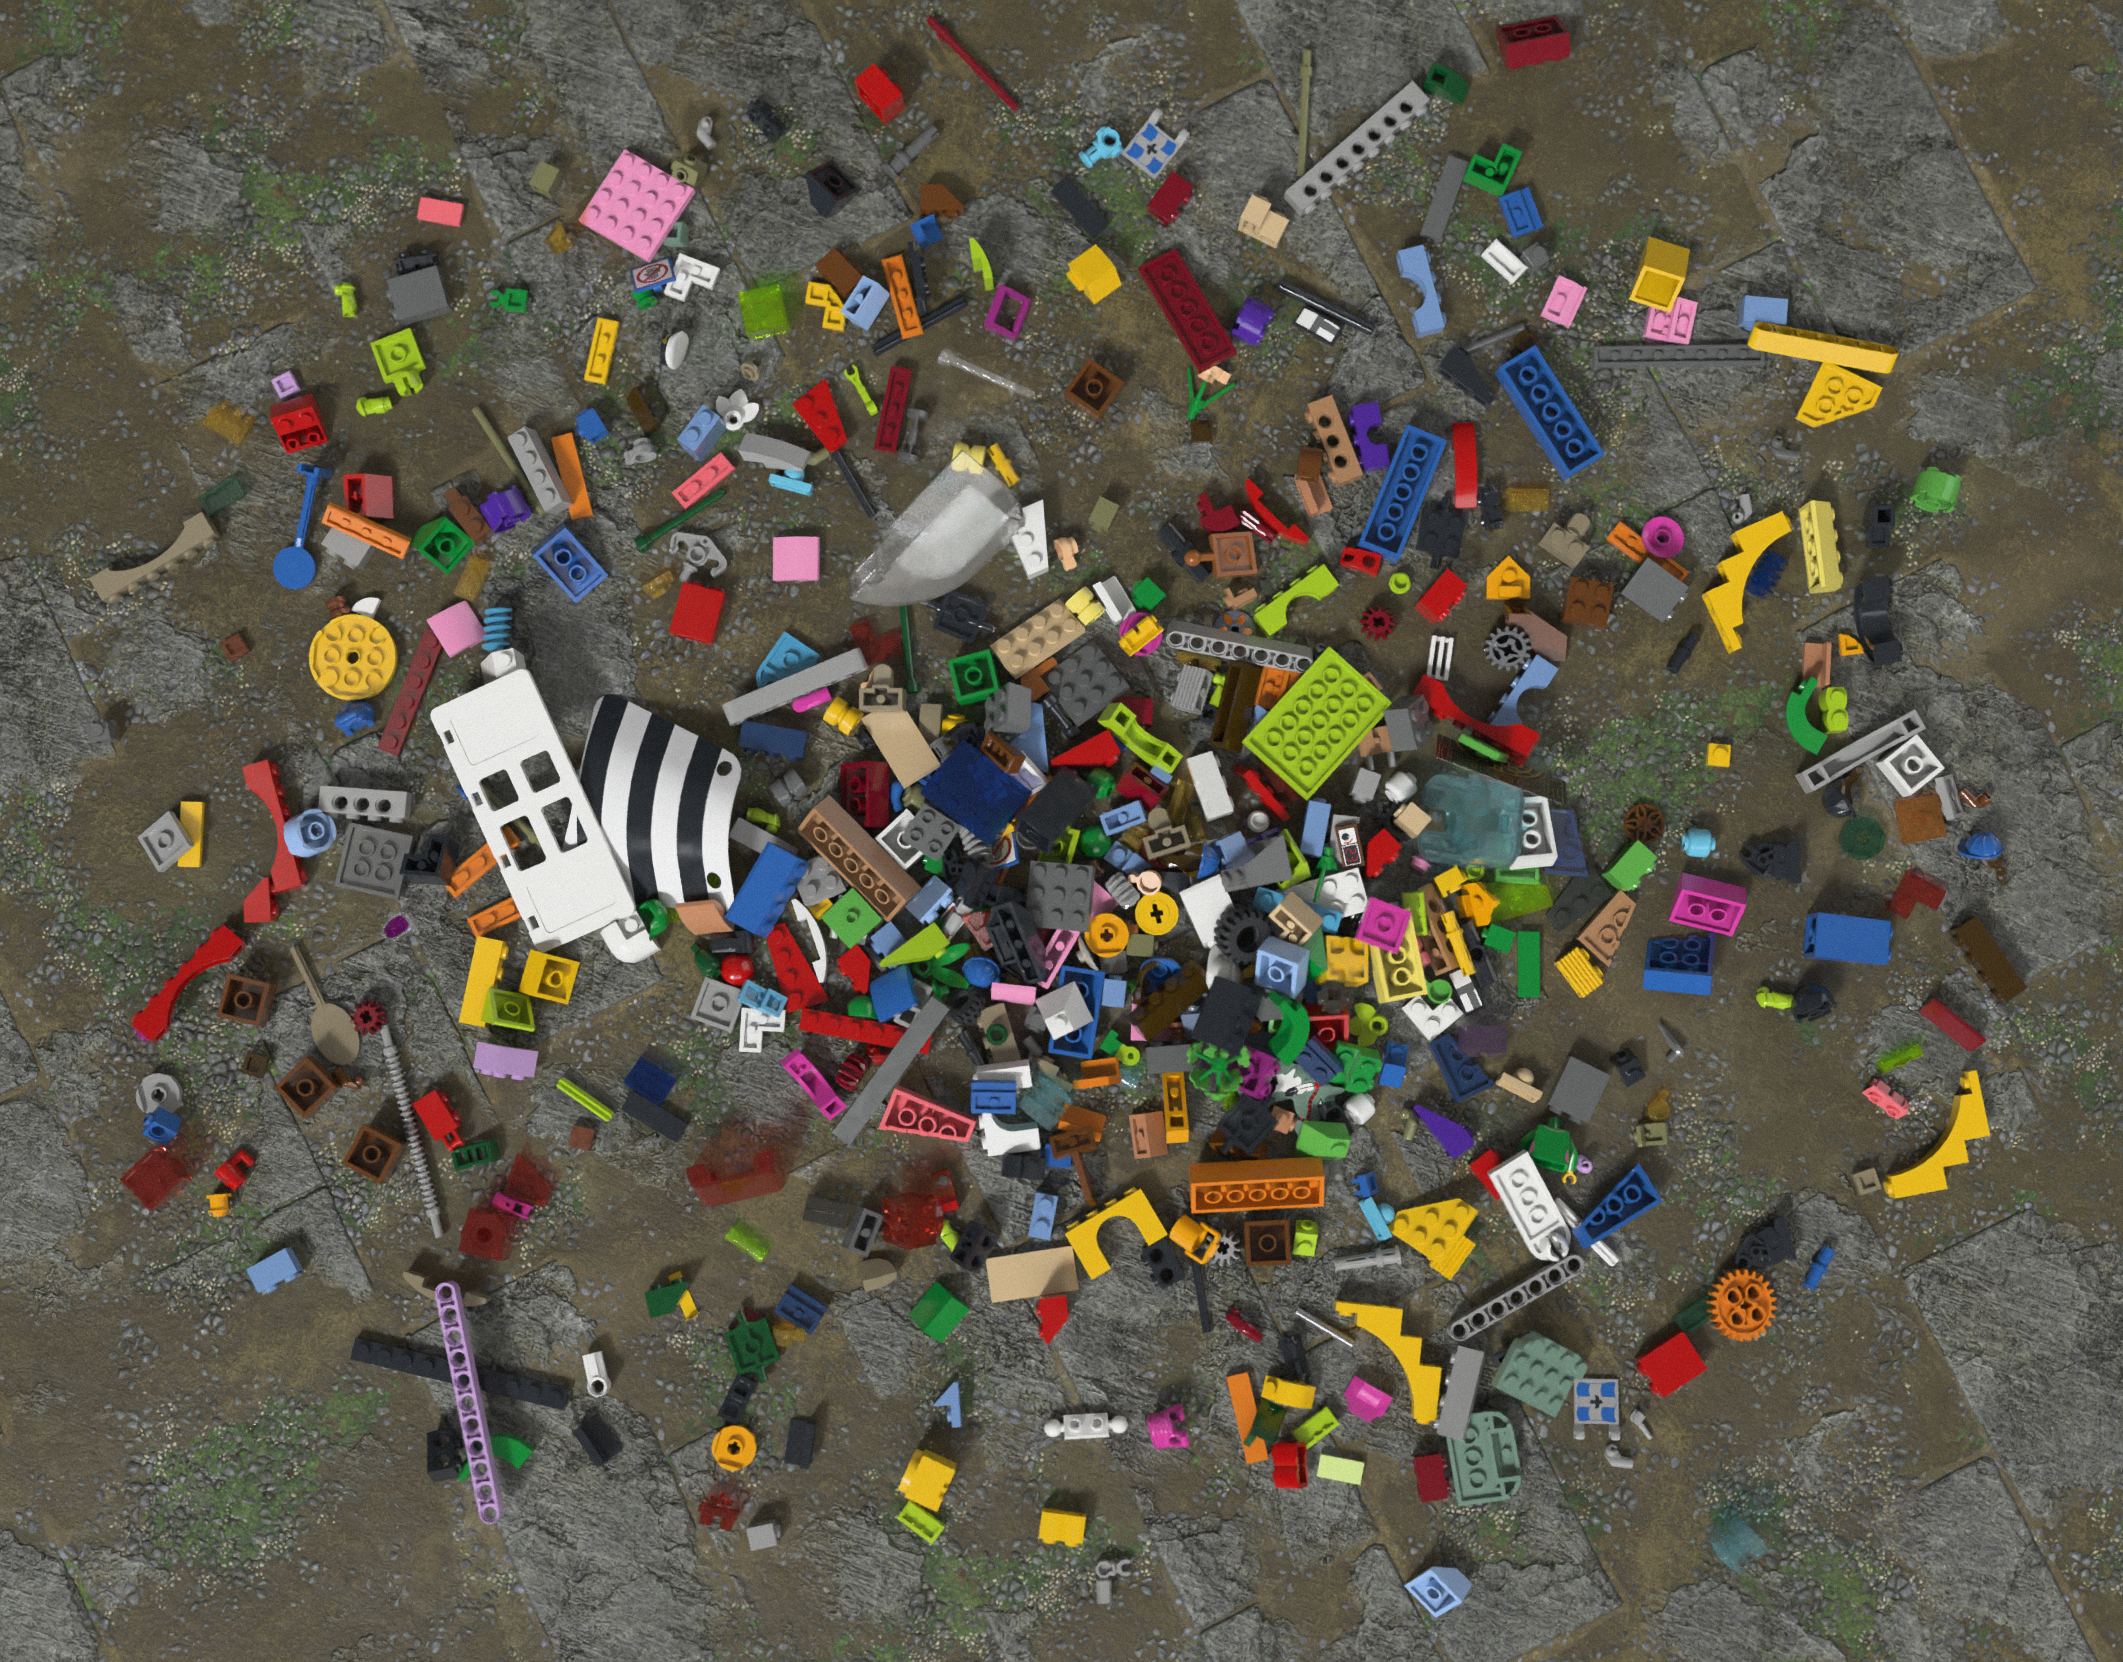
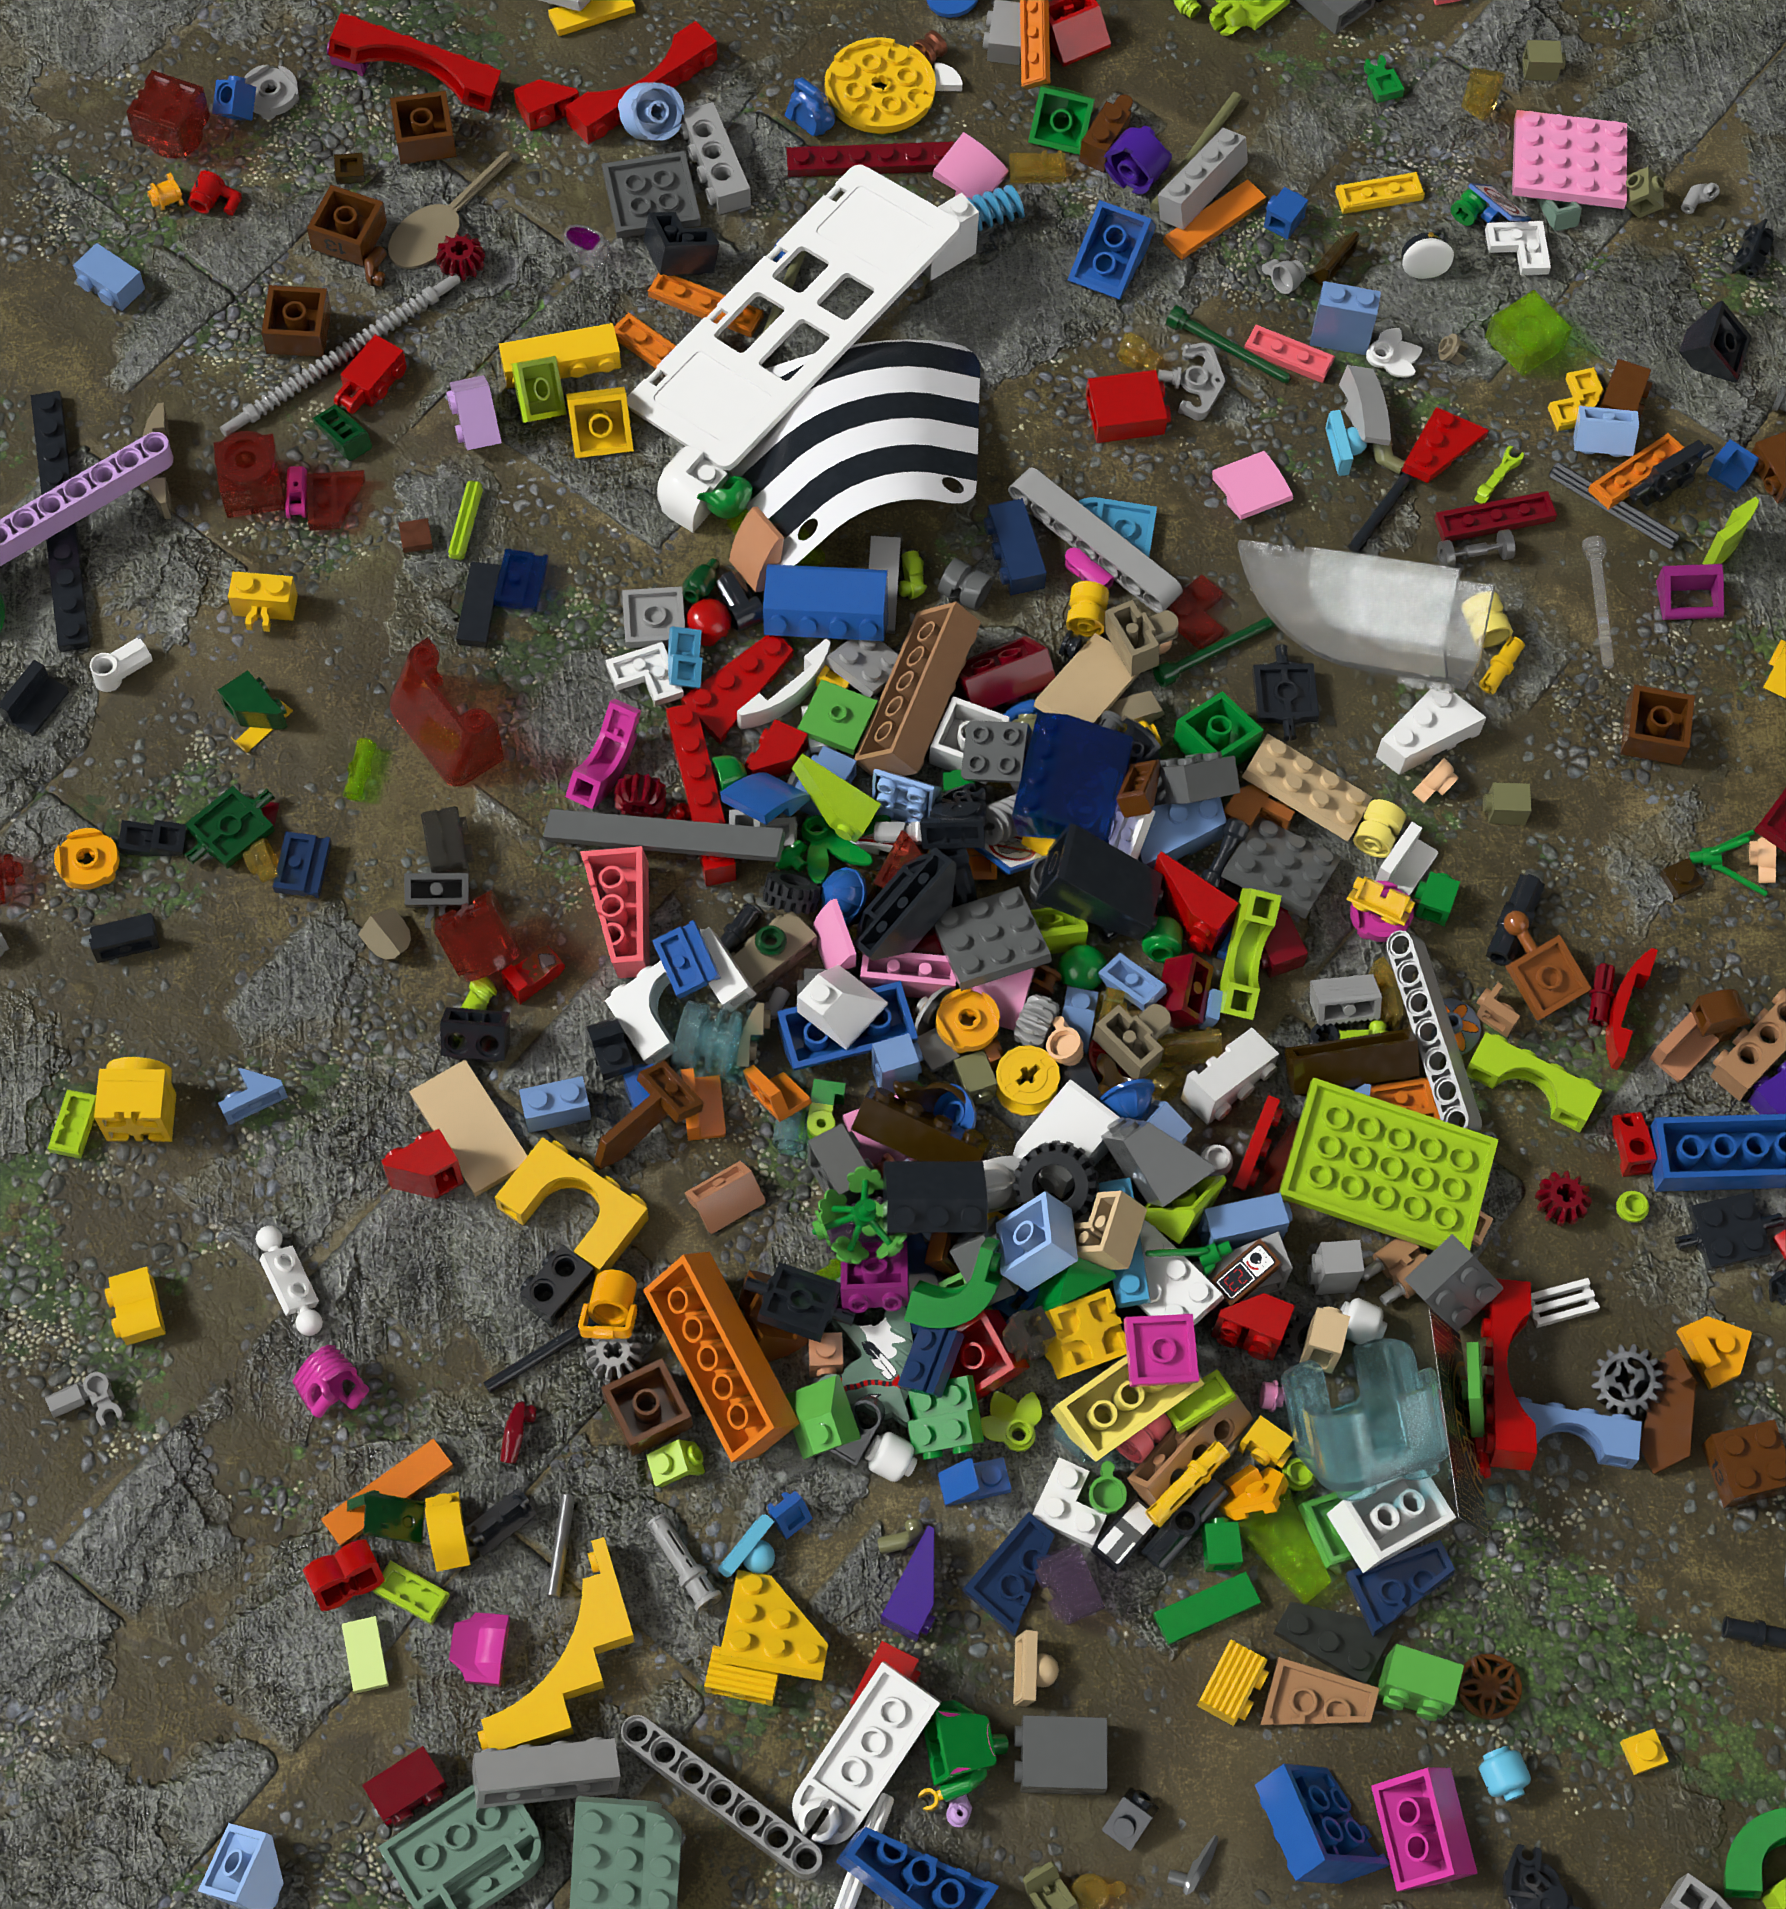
camera: 60 degrees right, 20 degrees down
green slope [908,1280,970,1343] -> none
light orange slope [1162,1071,1189,1143] -> none
dark red brick [1195,492,1240,534] -> none
red brick [1414,569,1467,624] -> none
none -> yellow brick [228,571,298,632]

